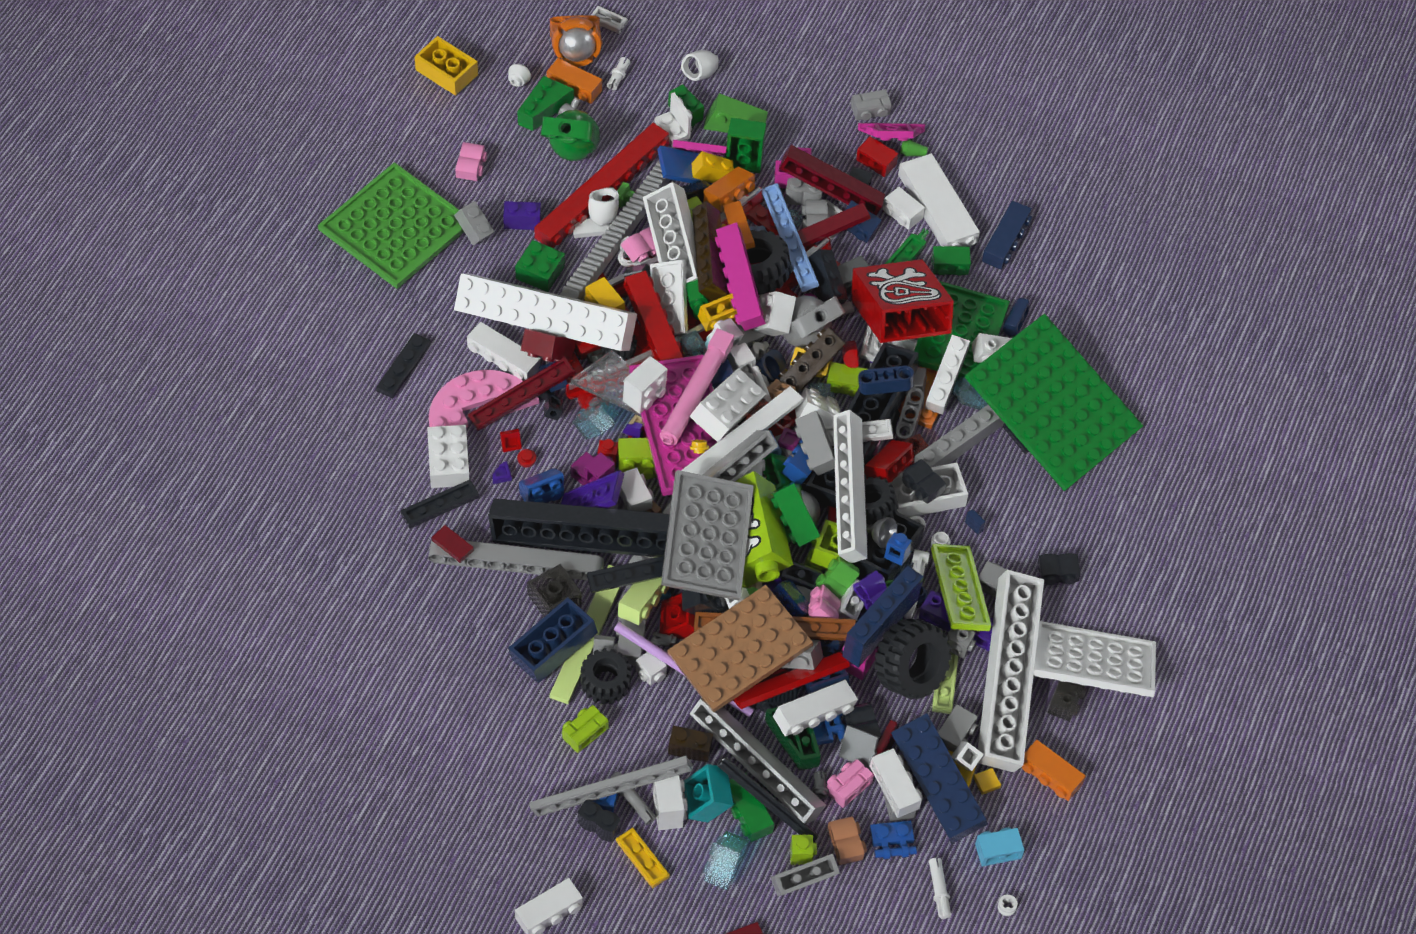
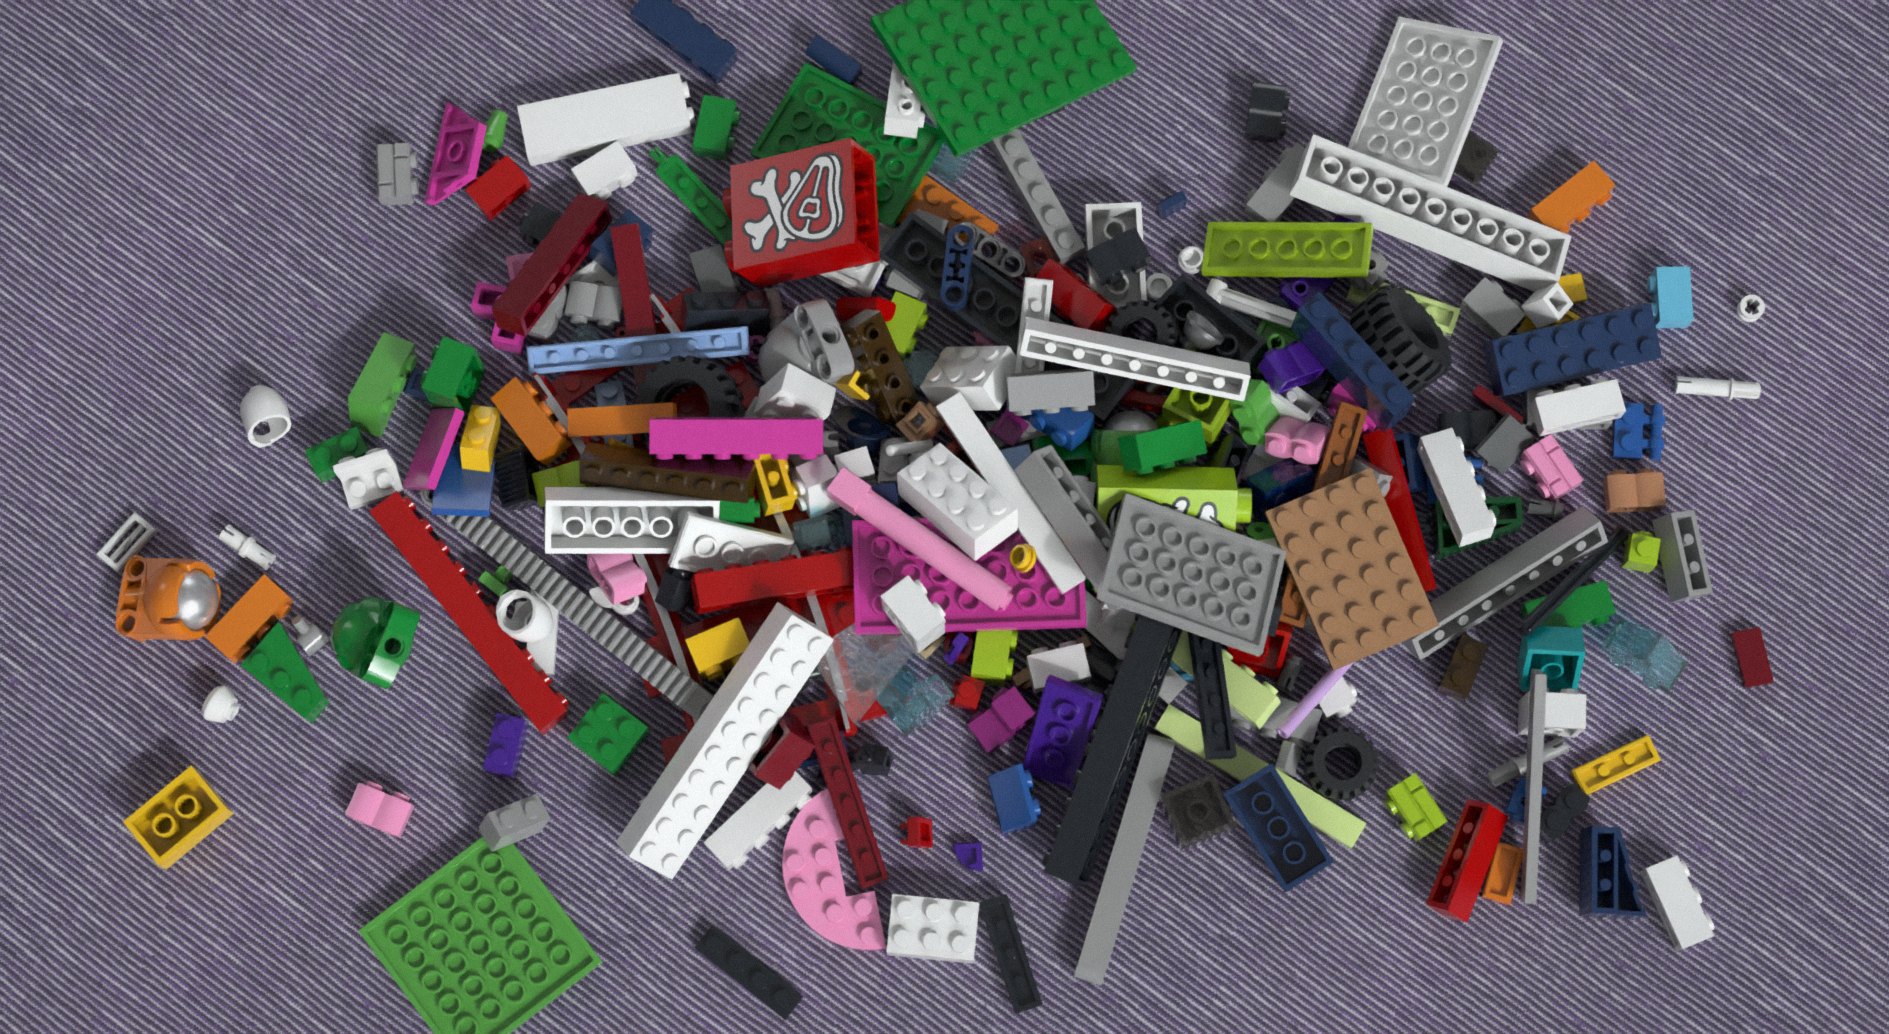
camera: 75 degrees left, 20 degrees up
dark red tile [431,525,474,563] -> none
red plate [517,449,536,468] -> none
blue brick [884,532,912,566] -> none
white brick [925,335,970,415] -> none
none -> red brick [1426,799,1508,923]
none -> orange tile [1481,842,1523,905]
none -> dark blue wedge [1579,826,1647,920]

